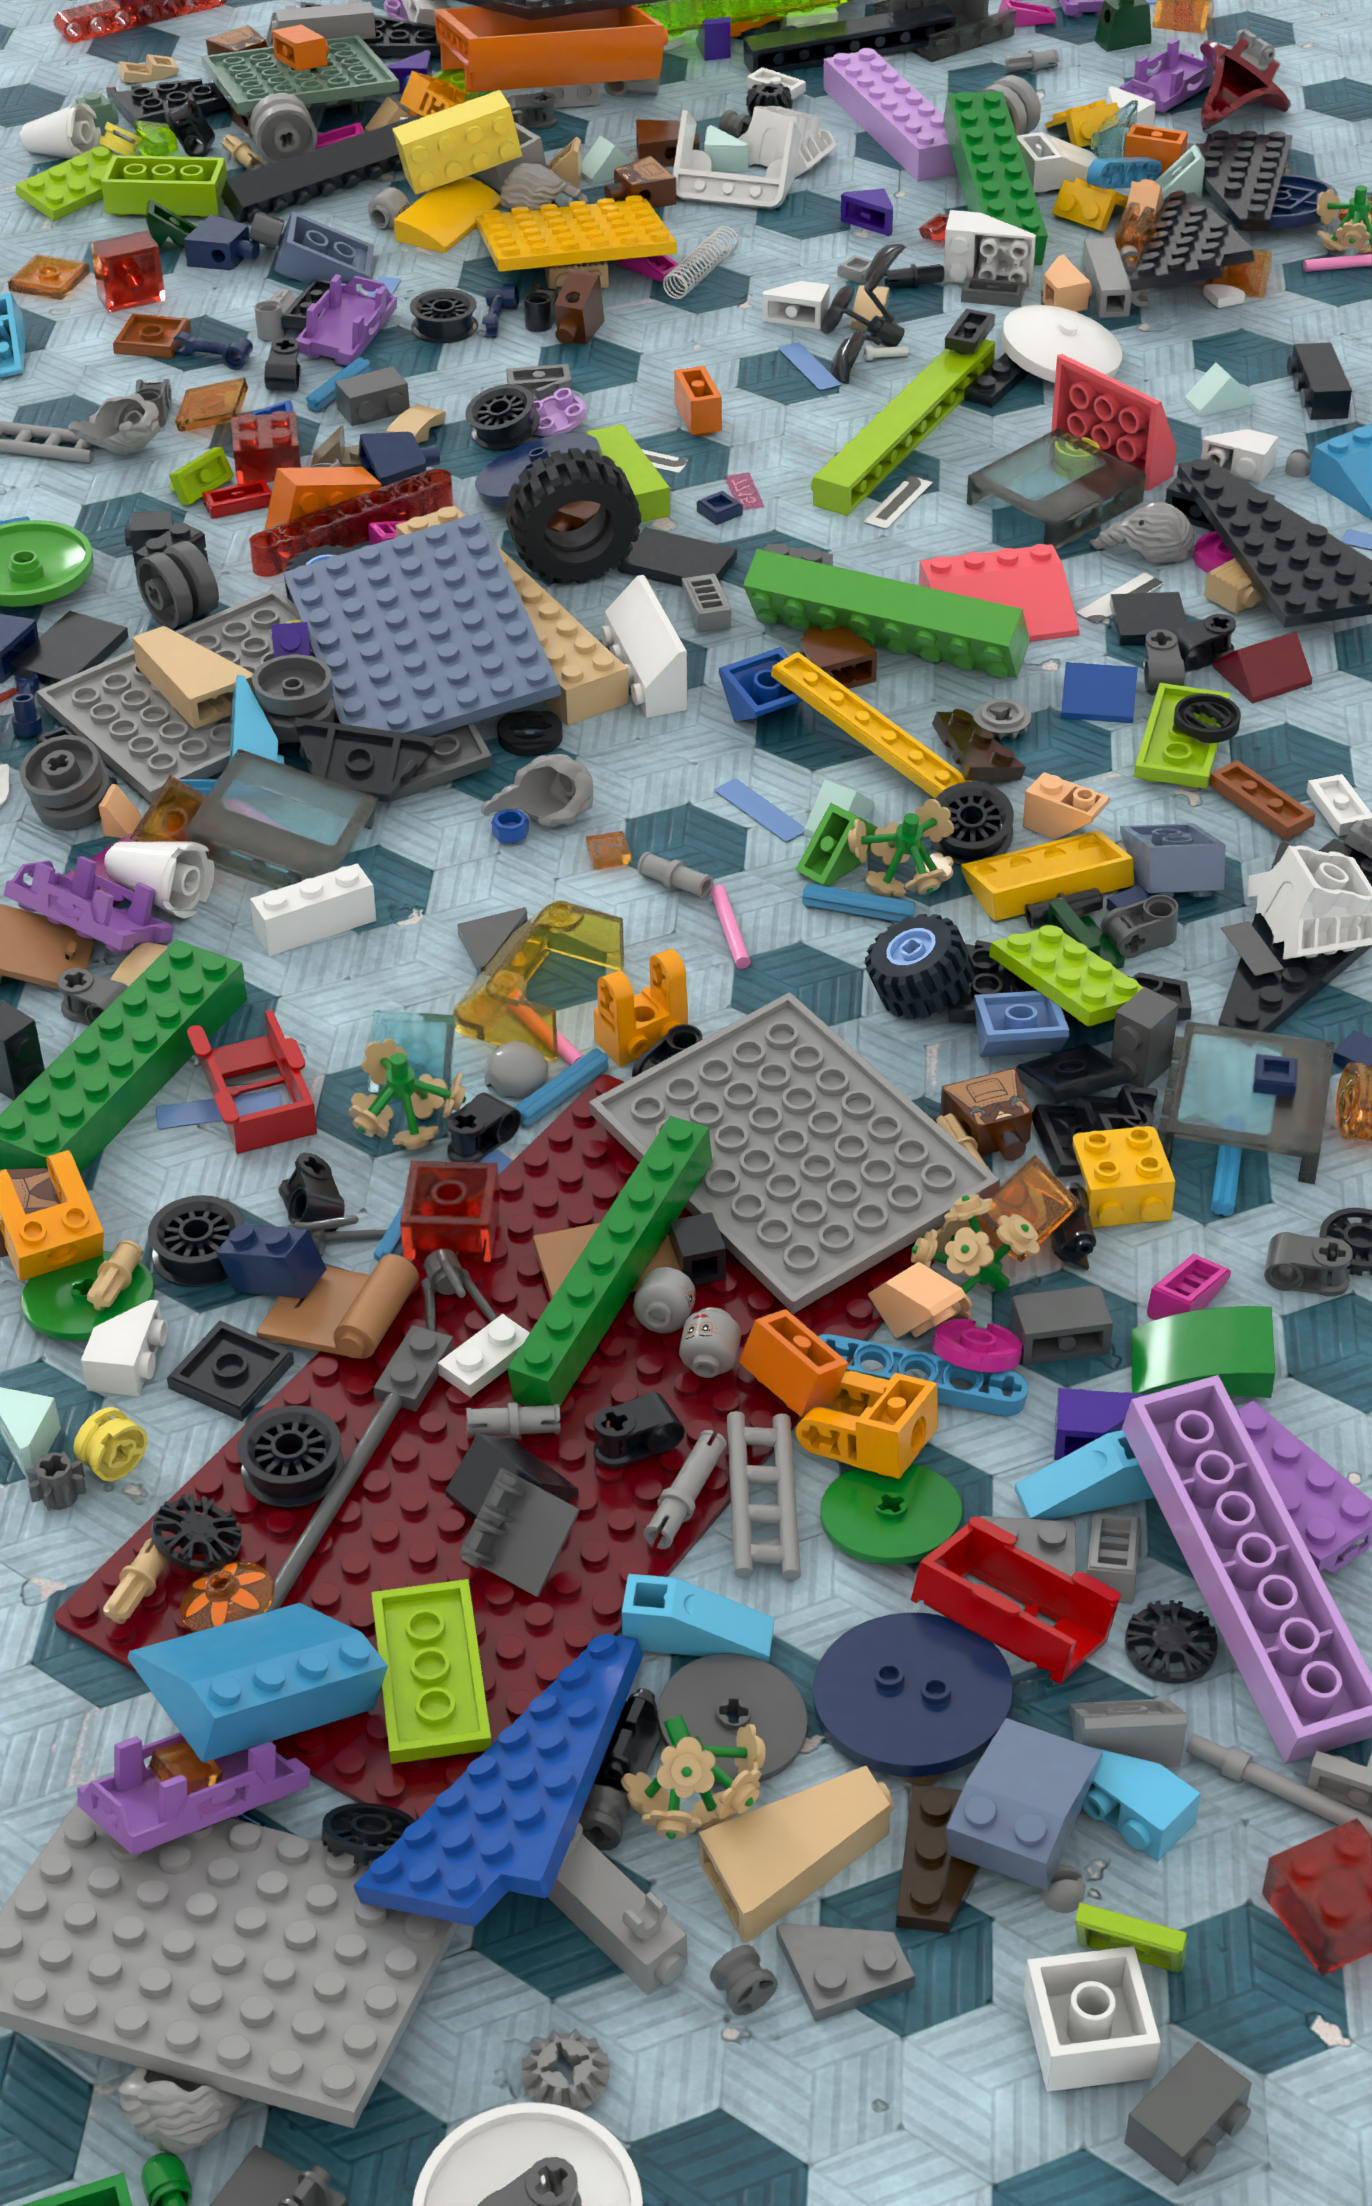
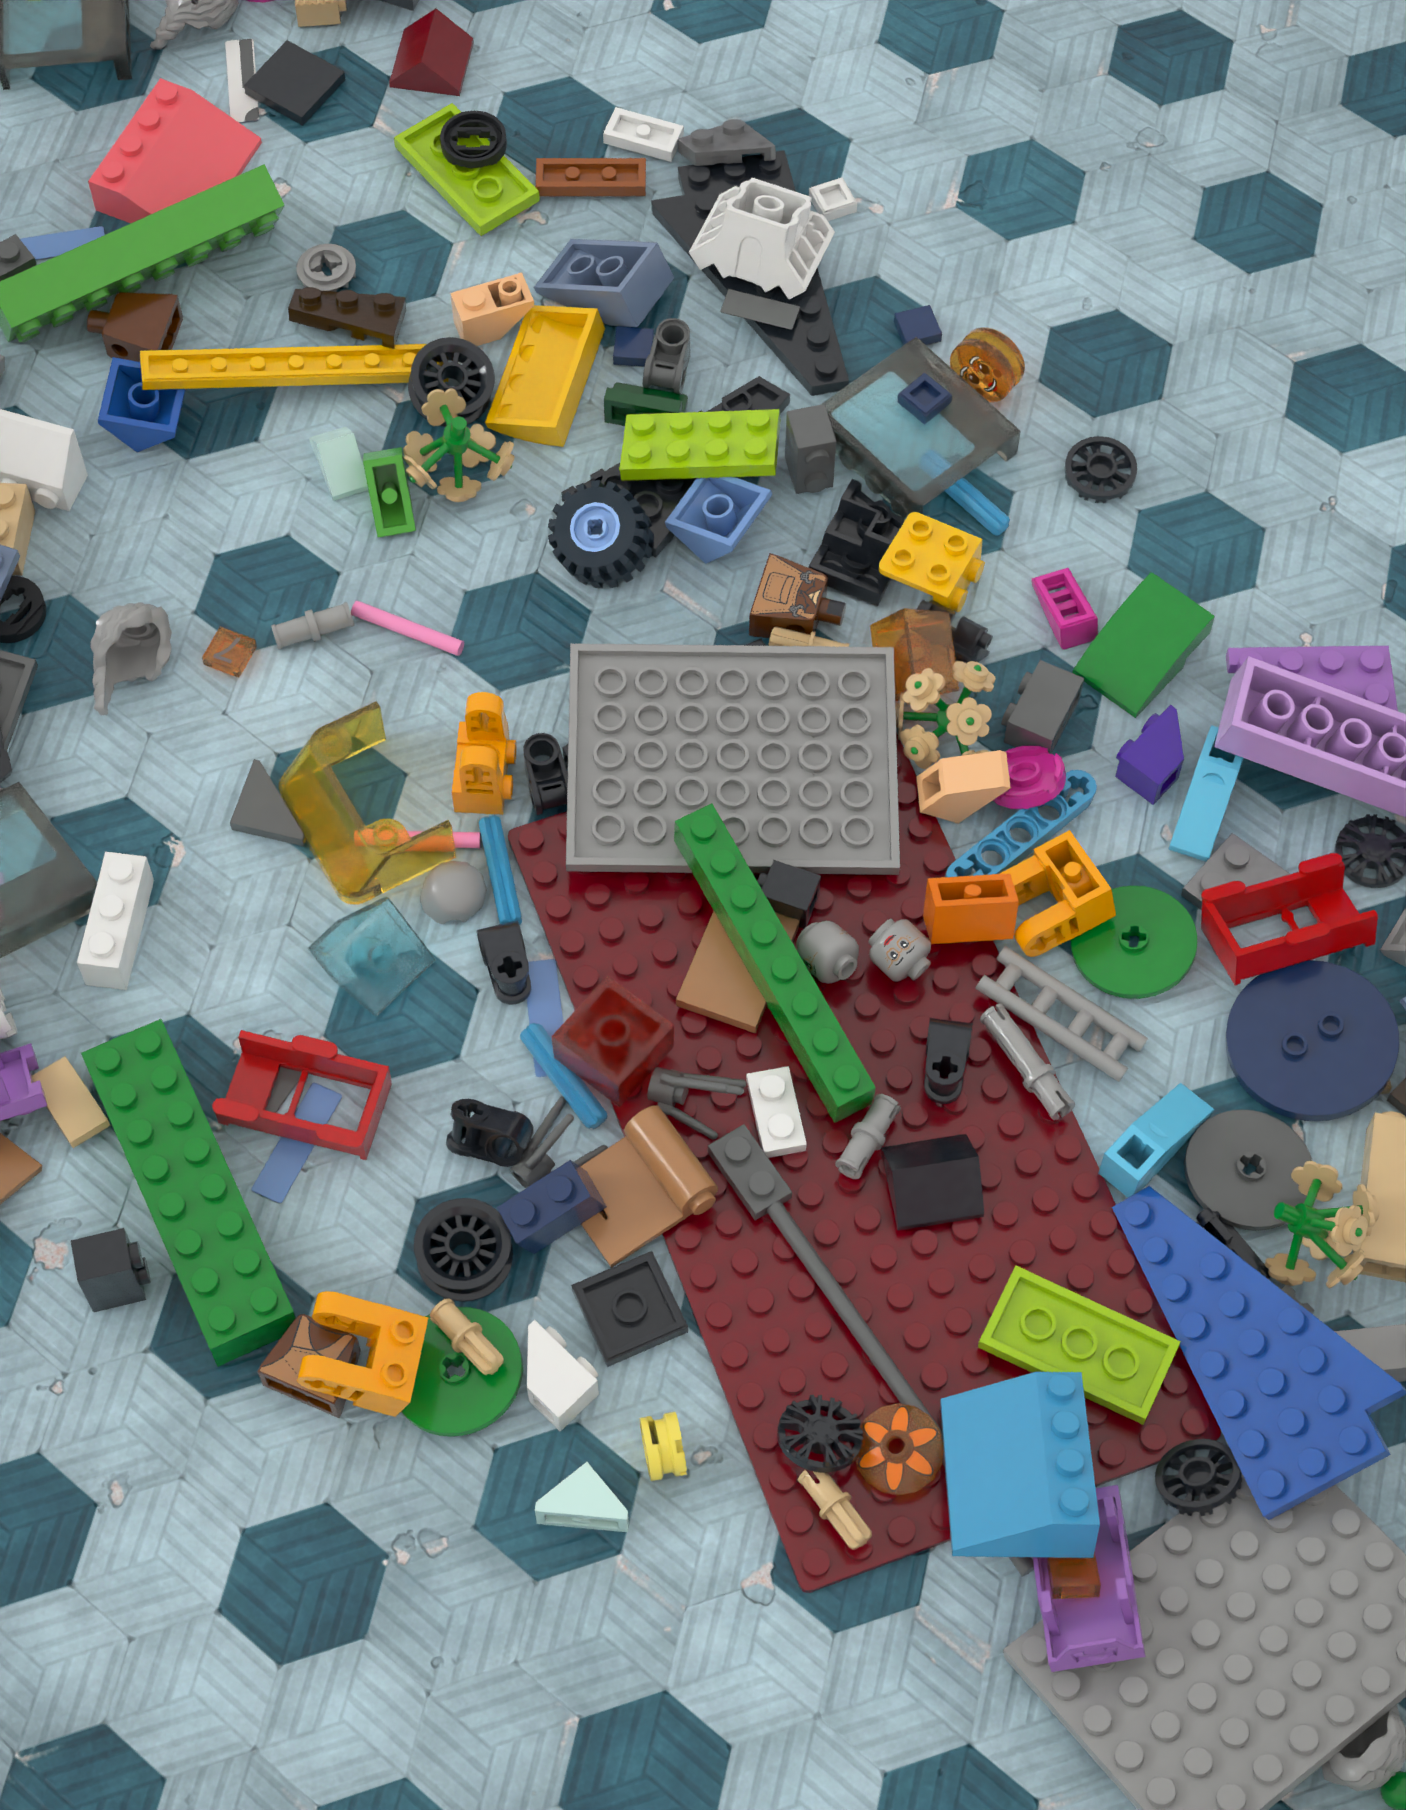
camera: 55 degrees left, 20 degrees up
dark grey gear [27,1452,86,1511] -> none
dark grey piece [57,968,128,1026] -> none
black wheel [238,1405,344,1508] -> none
tan plant [348,1039,466,1150] -> none
dark grey hinge [459,1468,581,1597] -> none
blue tile [491,809,529,844] -> none
medium blue sticker [714,779,805,842] -> none
dark azure axle [802,883,916,923] -> none
black tile [1016,1044,1129,1105] -> none
black axle [1025,888,1103,929] -> none
blue slope [1061,662,1138,723] -> none
light grey slope [1087,1513,1141,1603] -> none
dark grey piece [1143,629,1185,691] -> none
black piece [1172,614,1236,671] -> none
dark grey piece [1264,1232,1353,1297] -> none

